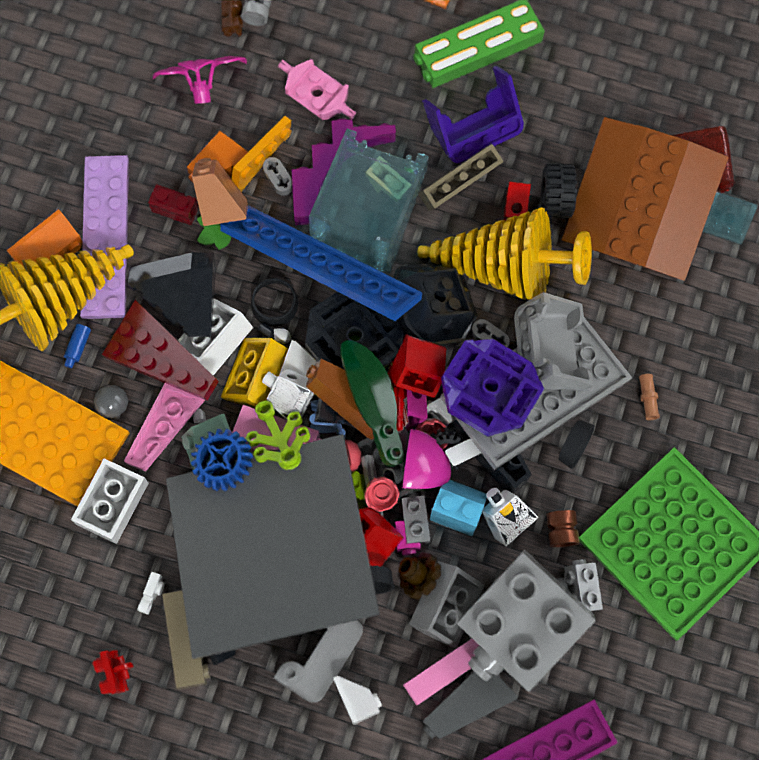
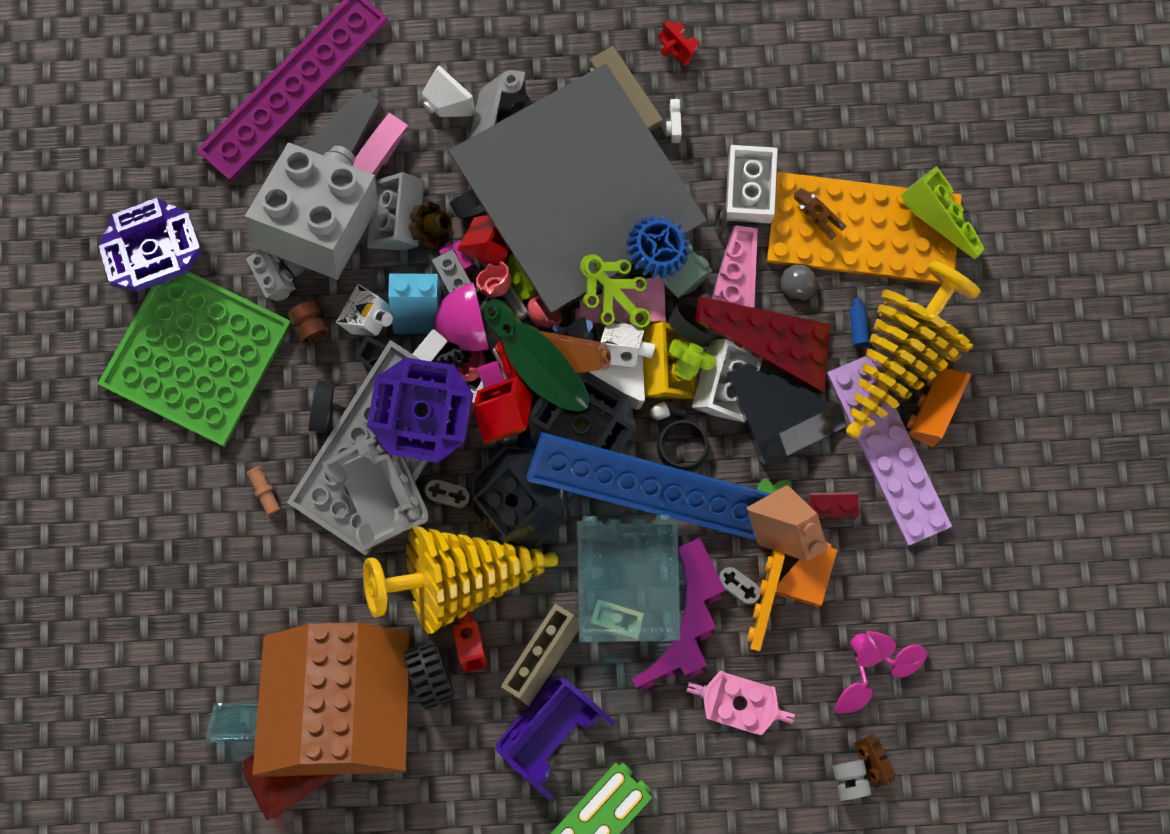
camera: 160 degrees right, 5 degrees up
none -> dark purple piece [99,198,202,292]
none -> black tyre [668,302,717,347]
none -> lime plant [669,339,716,381]
none -> pearl dark grey piece [715,205,727,235]
none -> reddish brown hinge [794,188,847,241]

